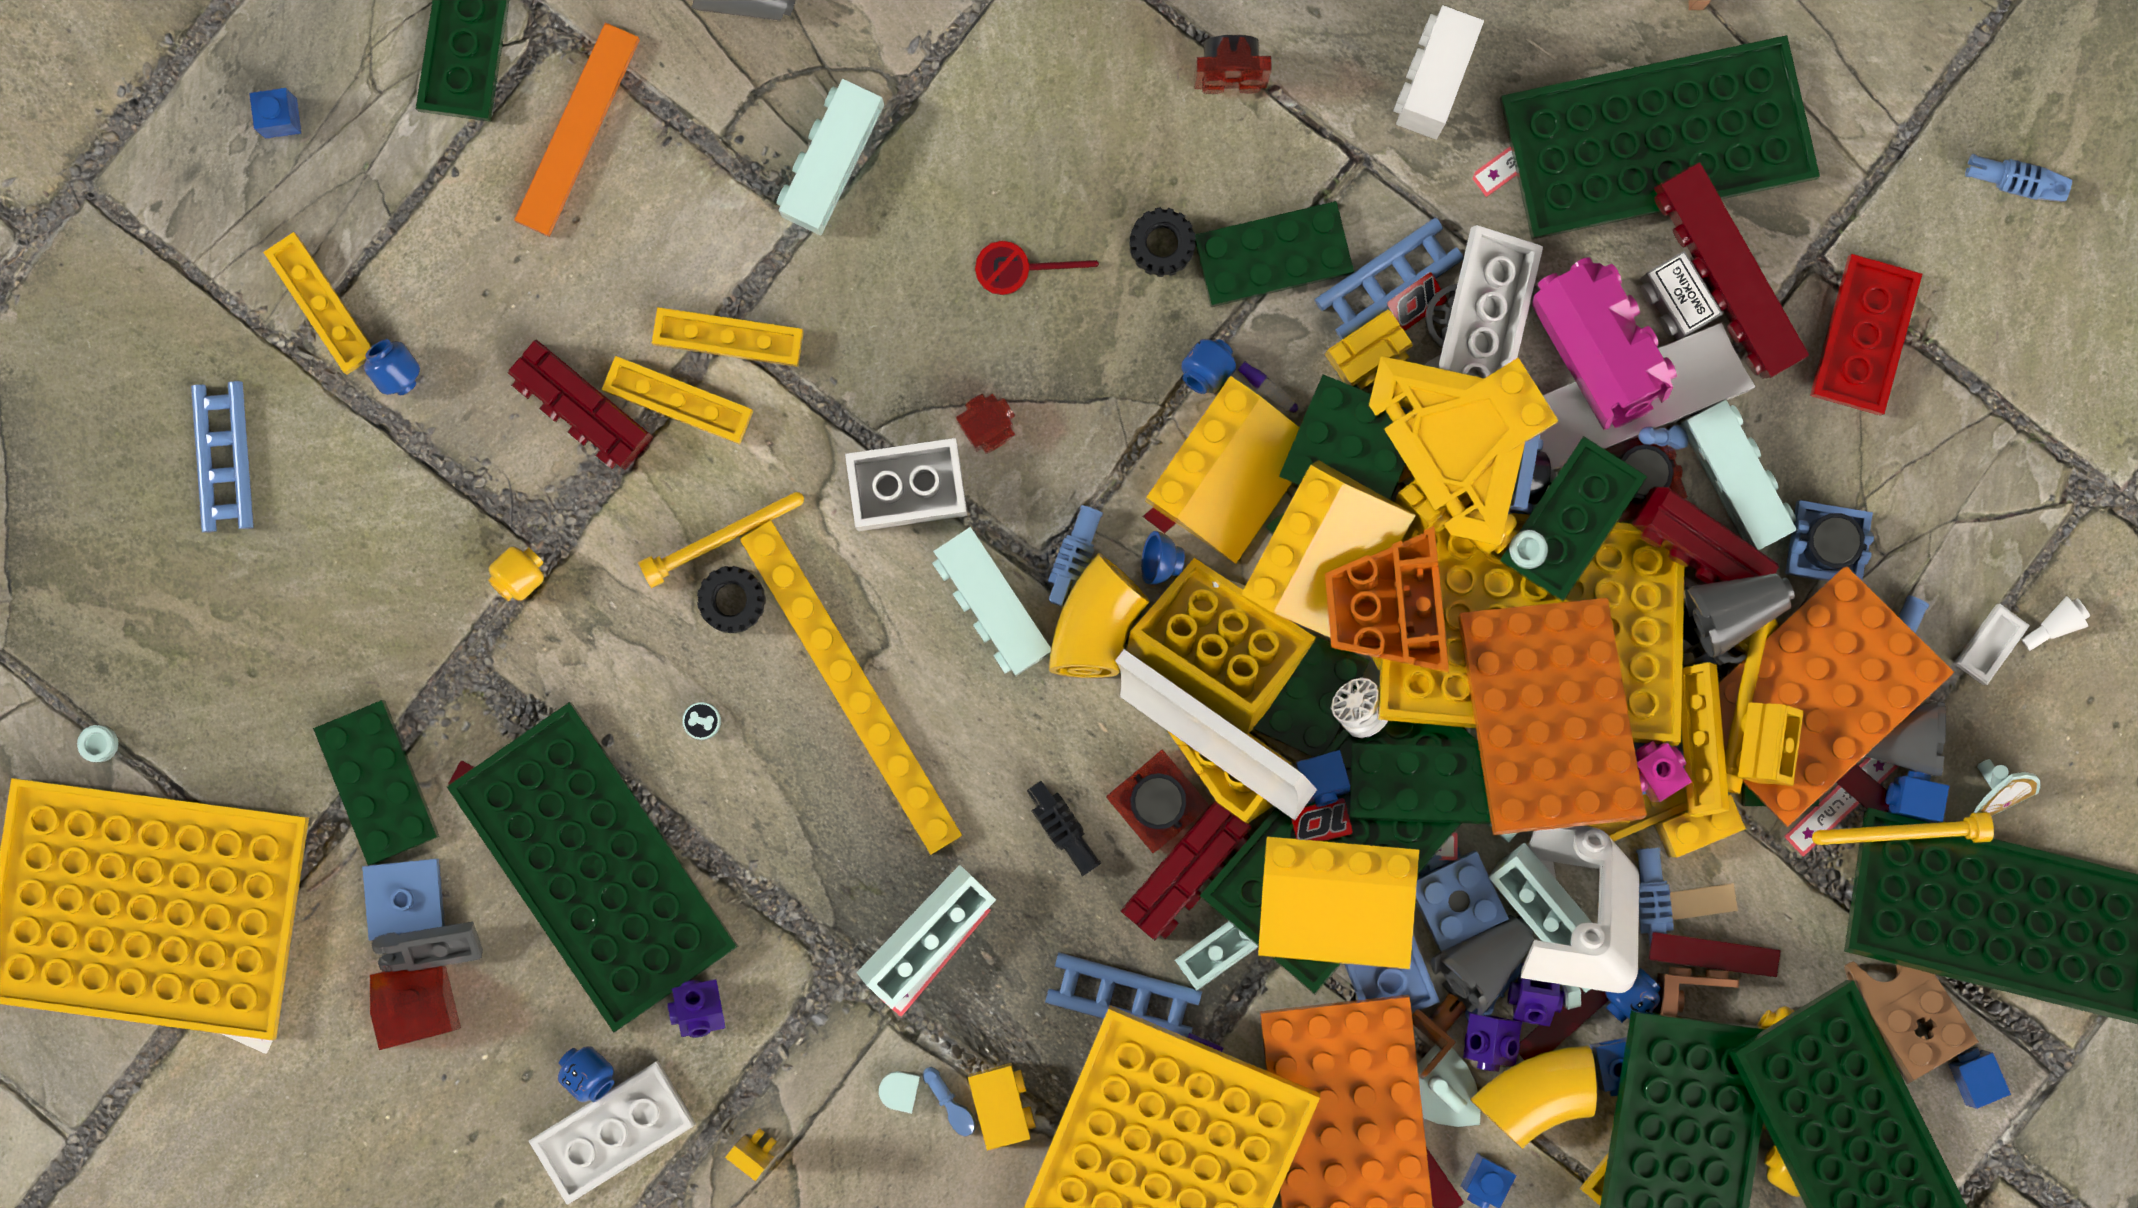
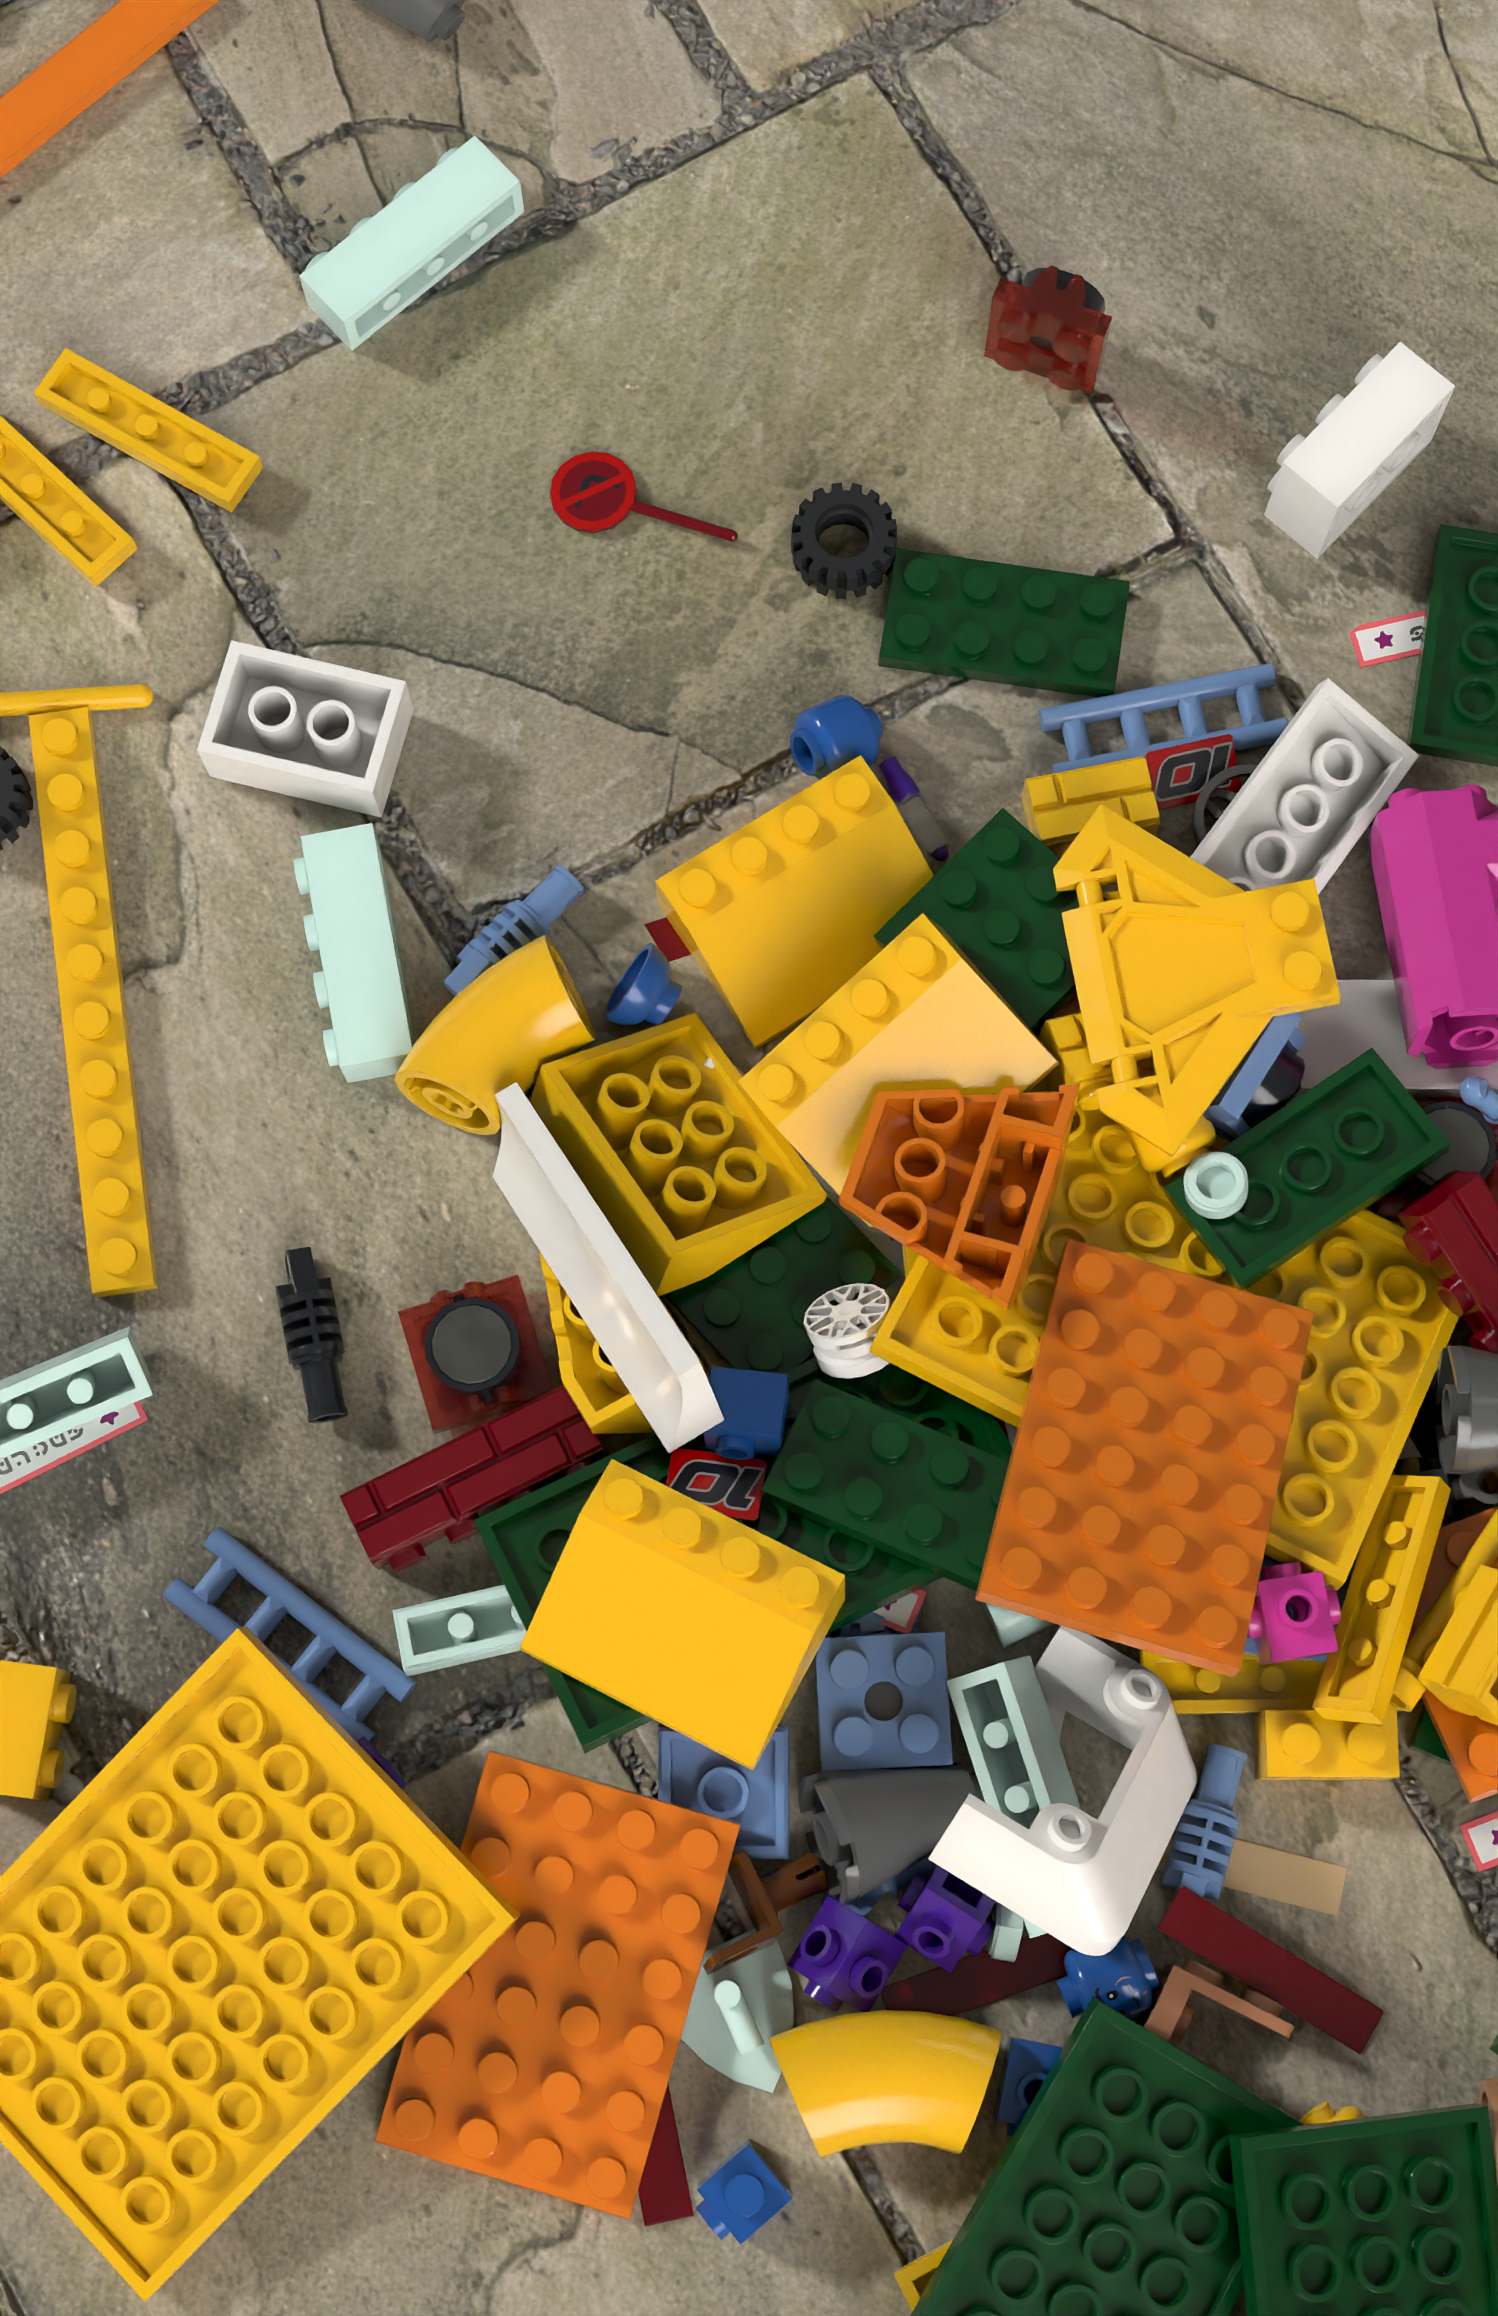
camera: 25 degrees right, 10 degrees down
clear red brick [956,393,1016,454] -> none

